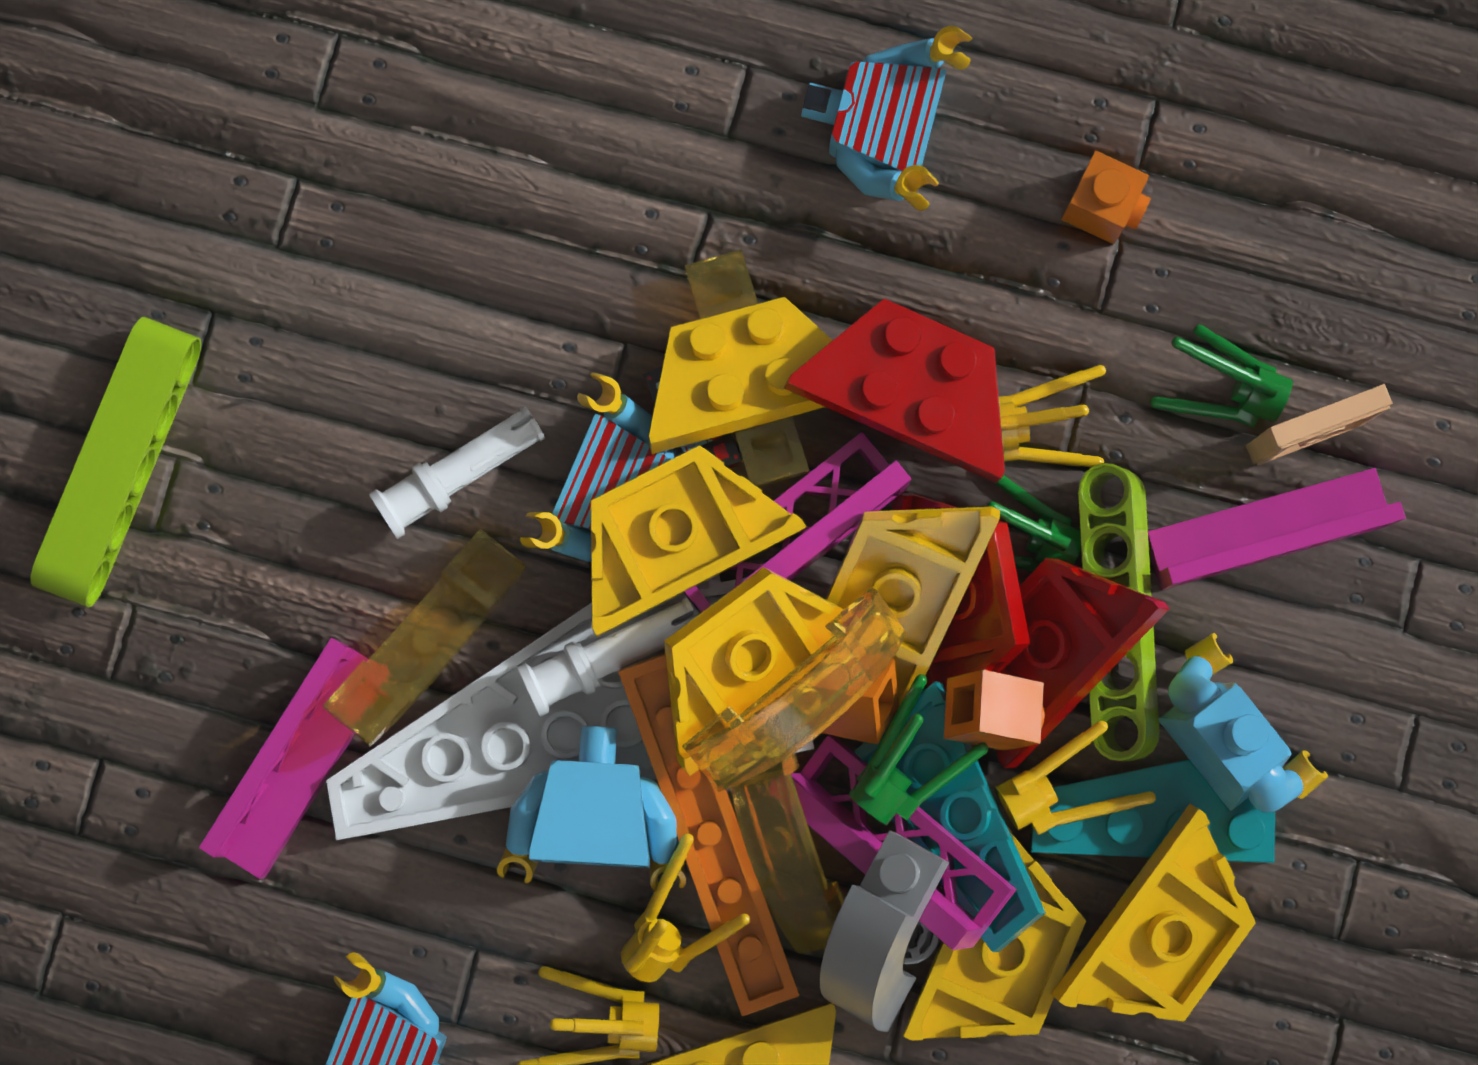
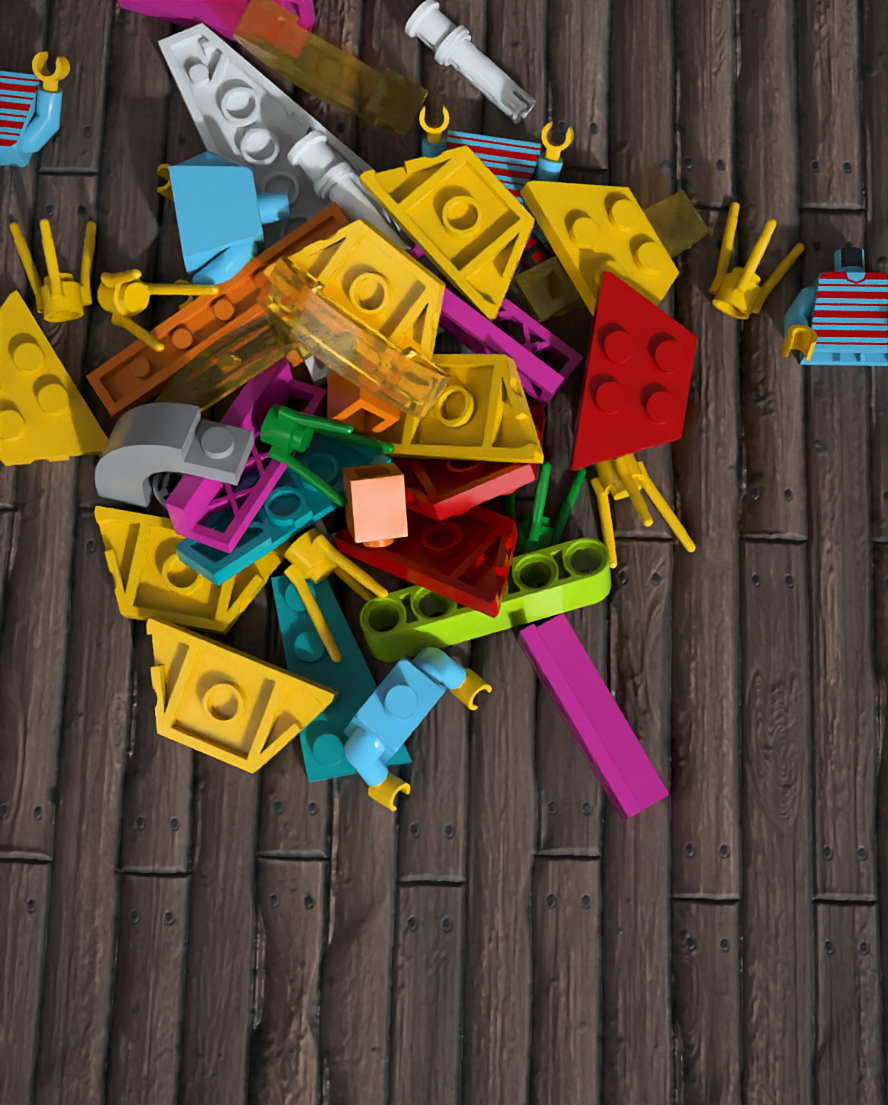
camera: 75 degrees right, 5 degrees down
orange brick [1061,150,1151,245] -> none
green plant [1150,324,1293,428] -> none
light nougat tile [1246,384,1393,466] -> none
none -> yellow plant [709,202,805,319]

